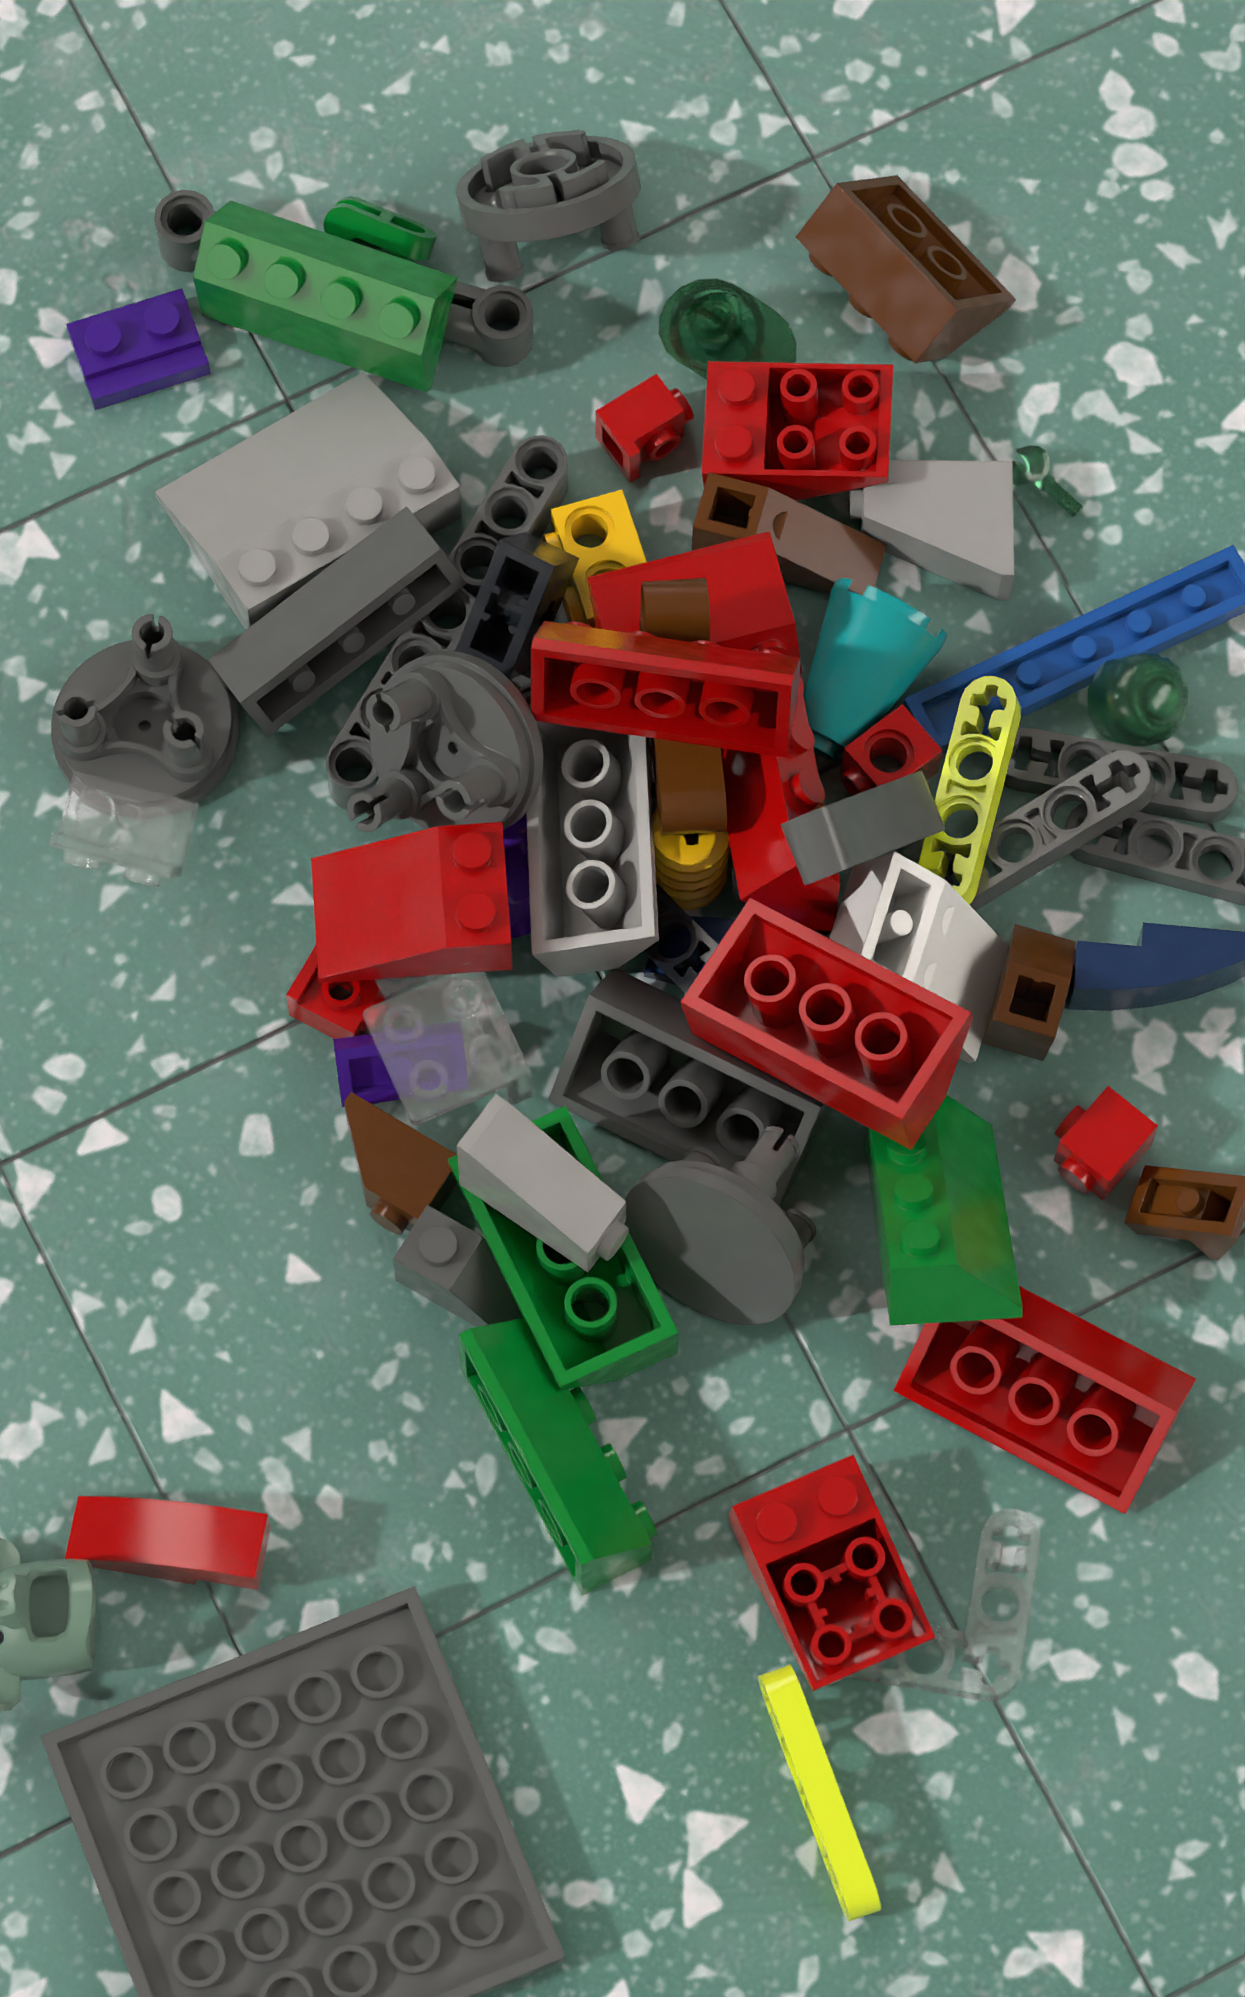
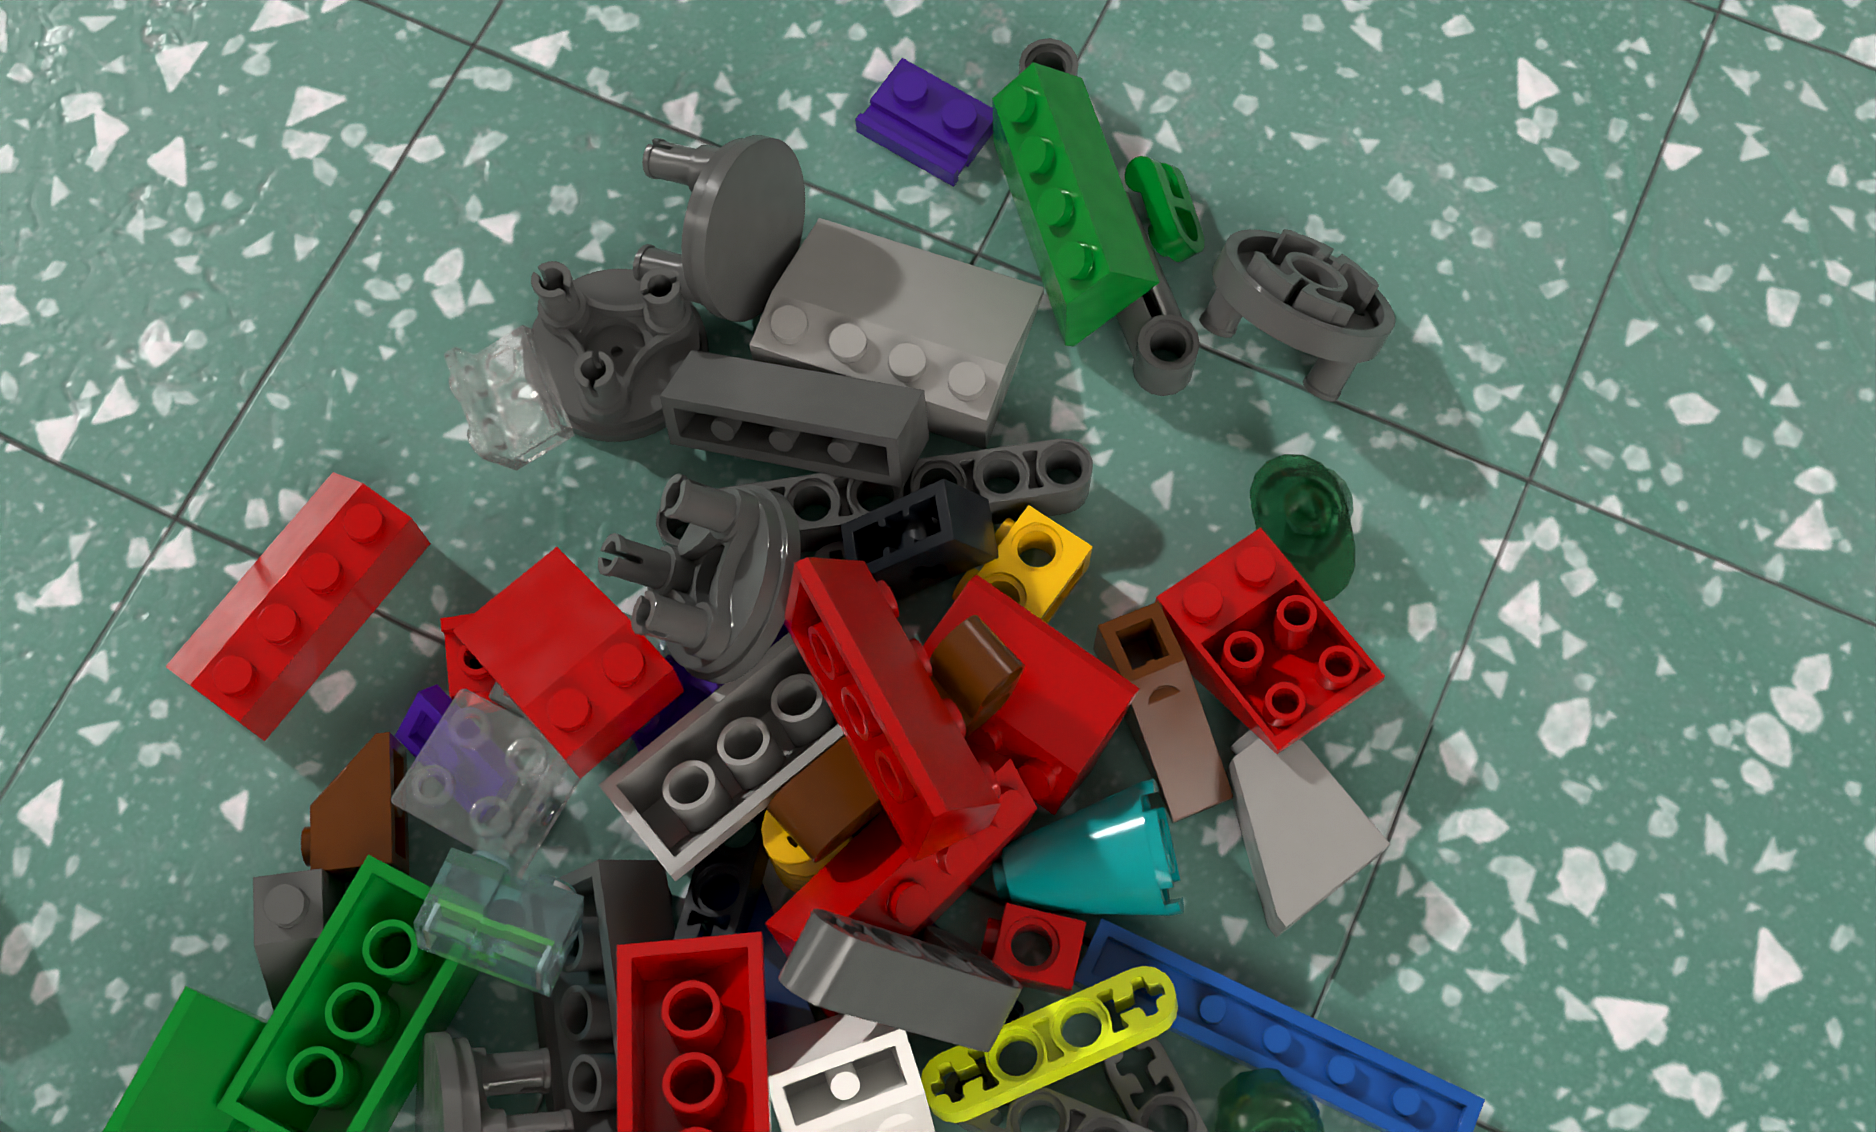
camera: 55 degrees right, 0 degrees up
light grey slope [457,1094,629,1272] -> none
red brick [595,373,694,483] -> none
reddish brown slope [796,175,1017,364] -> none
clear green hand [1012,445,1083,517] -> none
none -> red slope [165,472,431,741]
none -> clear light blue piece [414,847,584,997]
none -> dark grey piece [633,135,805,322]

